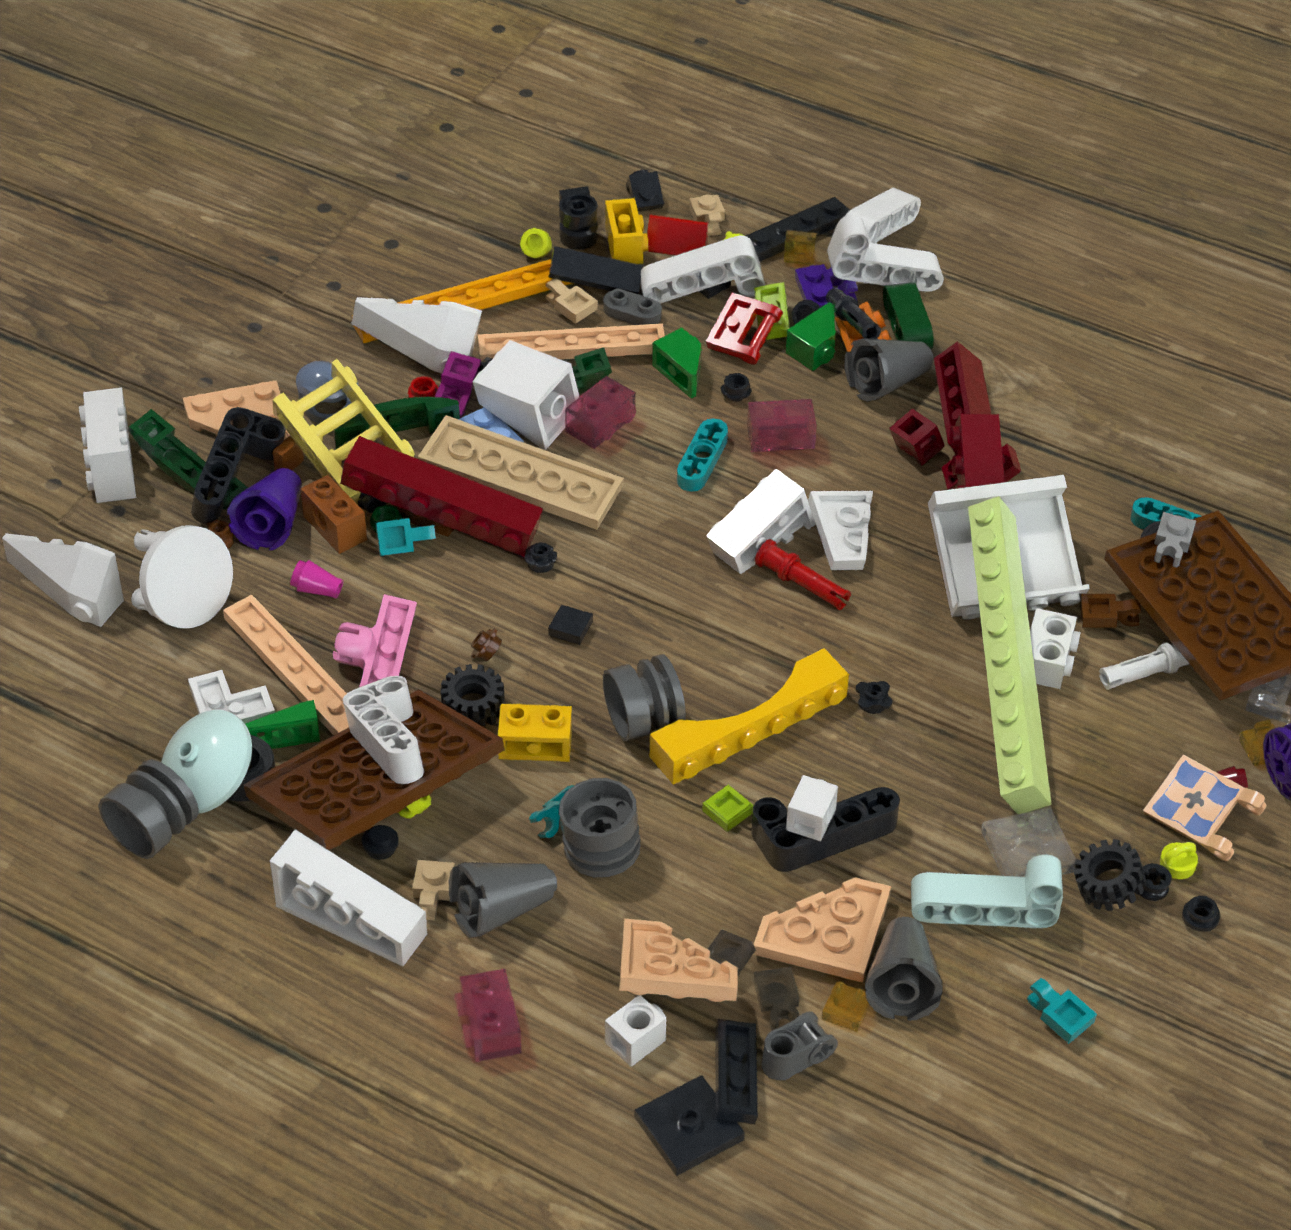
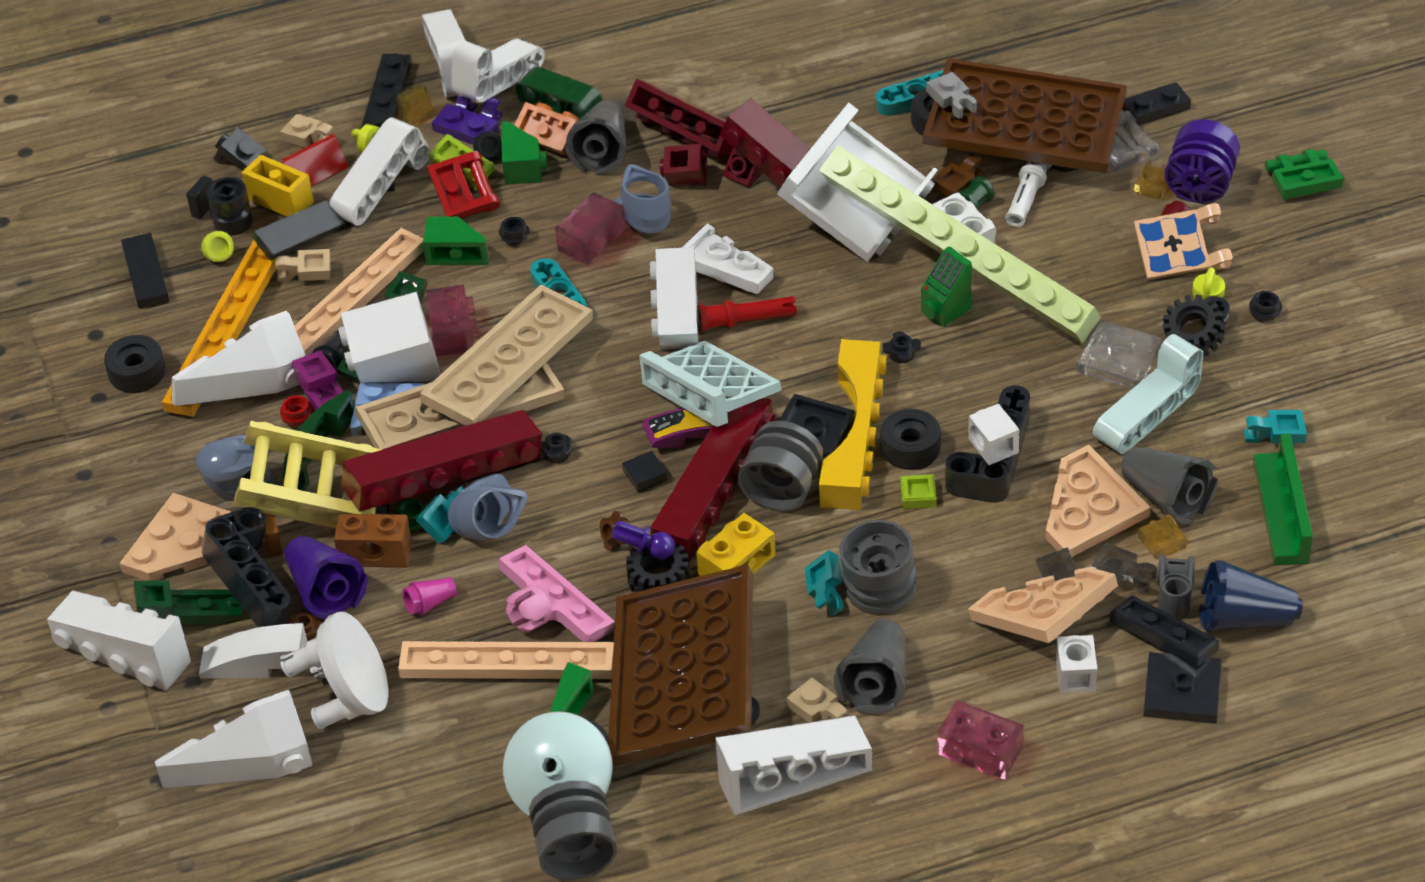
camera: 45 degrees left, 0 degrees up
white plate [188,670,275,723] -> none
white beam [343,676,424,784] -> none
dark grey plate [604,289,662,325] -> none
black pin [826,288,881,339] -> none
none -> black tyre [104,335,166,393]
none -> black tile [121,232,169,308]
none -> white slope [199,623,307,679]
none -> tan plate [420,285,593,426]
none -> sand blue helmet [448,474,528,540]
none -> dark purple axle [612,521,675,560]
none -> sand blue helmet [613,164,671,234]
none -> light aqua fence [639,341,781,427]
none -> slope [642,408,713,448]
none -> dark red brick [650,397,776,562]
none -> black plate [779,394,856,462]
none -> black tyre [880,408,941,470]
none -> green slope [921,246,972,327]
none -> dark green bush [959,176,995,211]
none -> dark blue cone [1199,560,1303,631]
none -> green fence [1253,433,1313,566]

